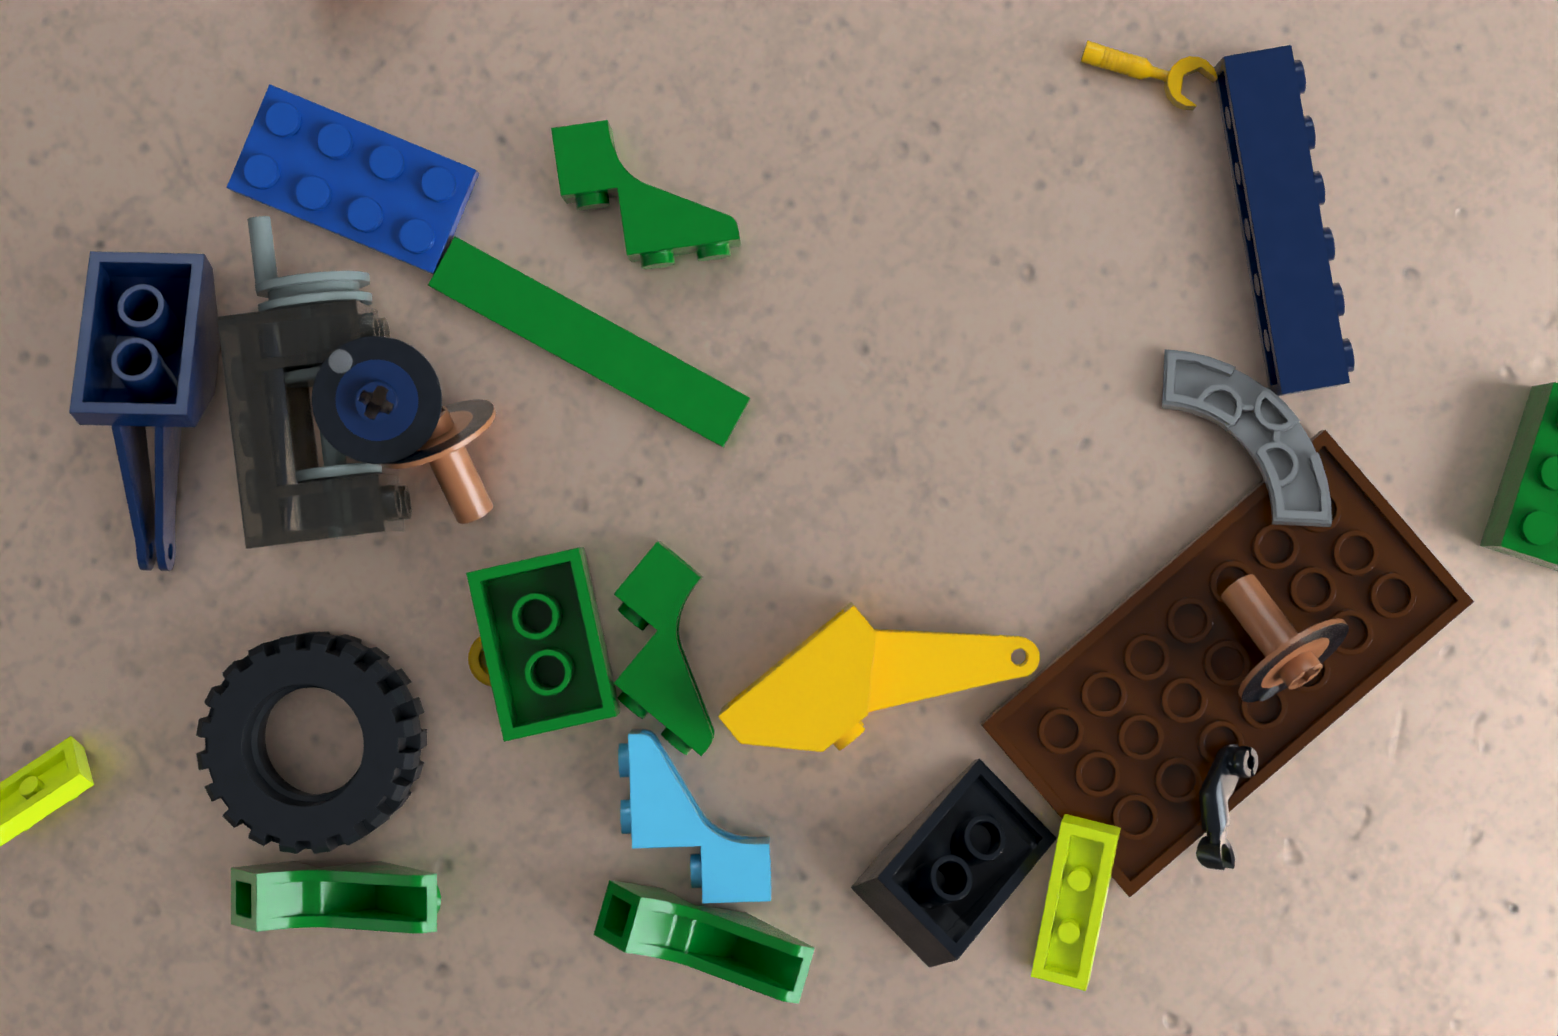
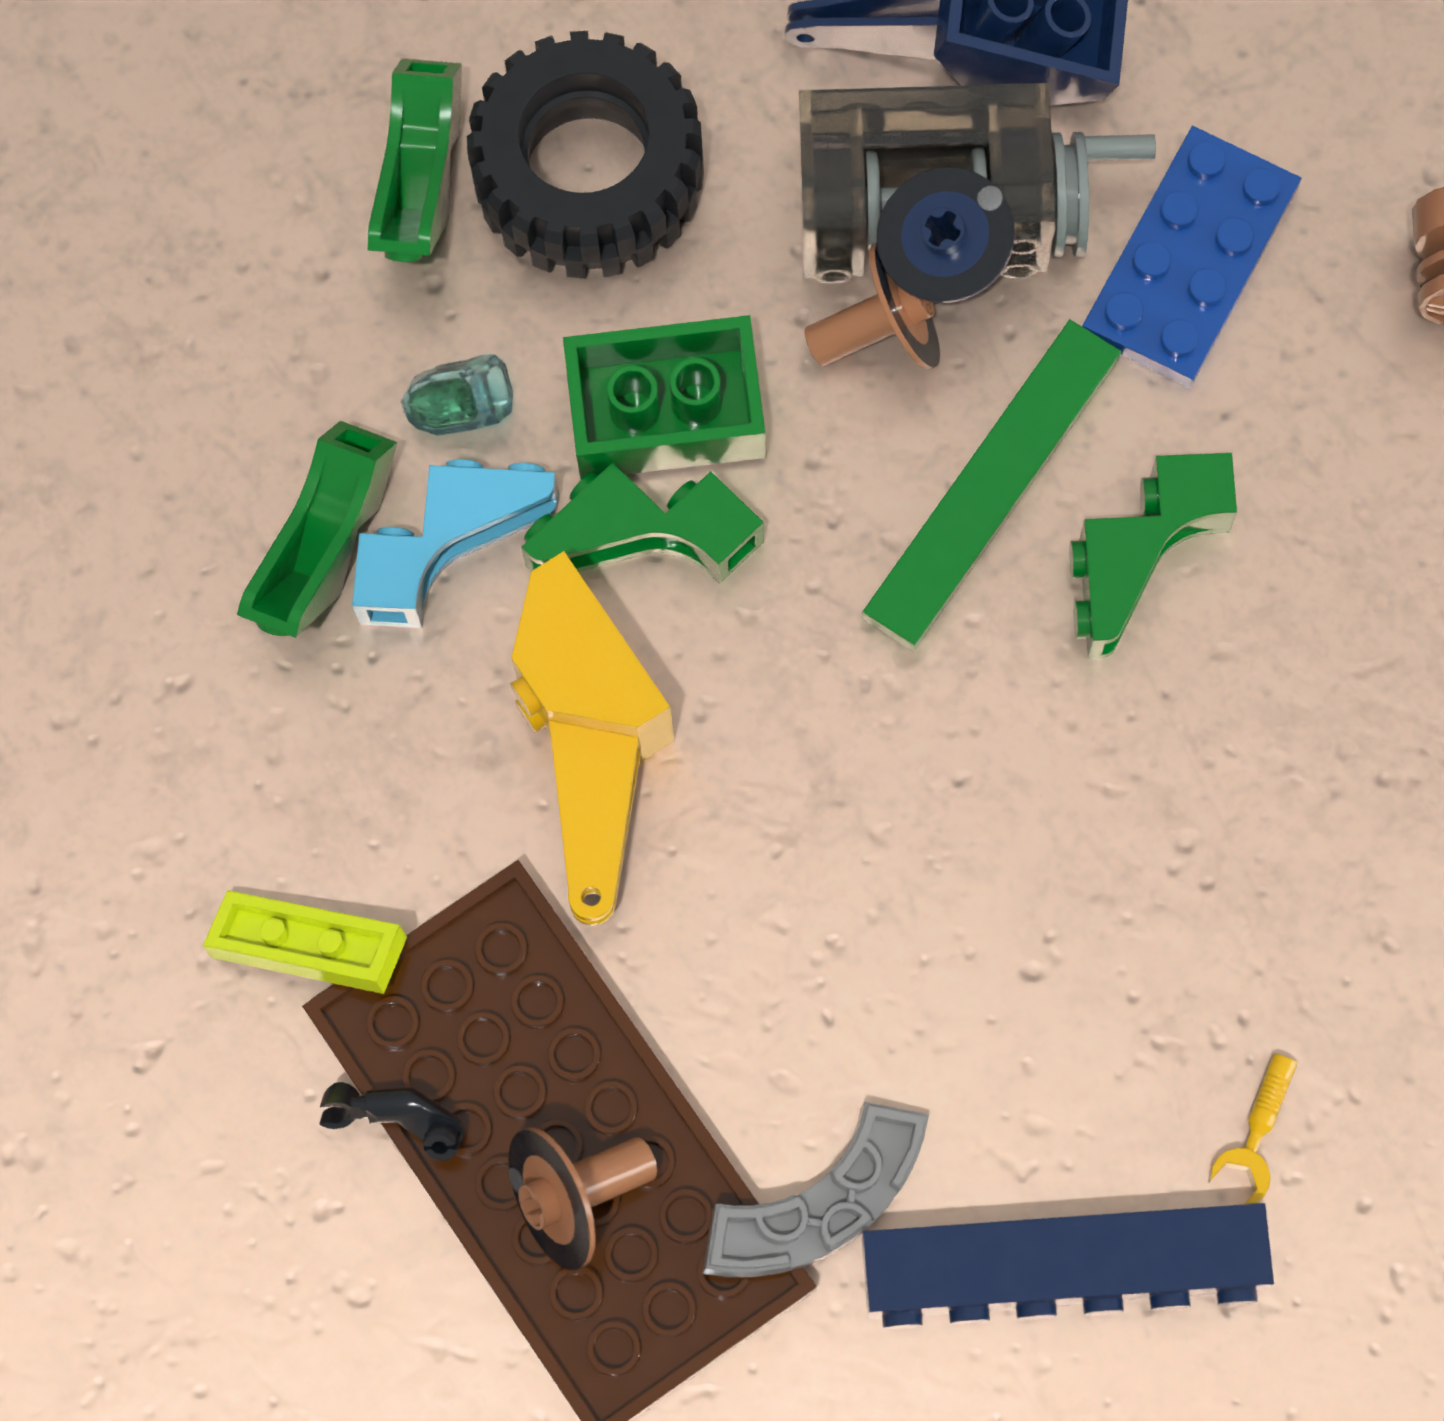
camera: 100 degrees right, 15 degrees down
black slope [851,758,1057,968] -> none
none -> clear light blue rock [400,354,513,436]

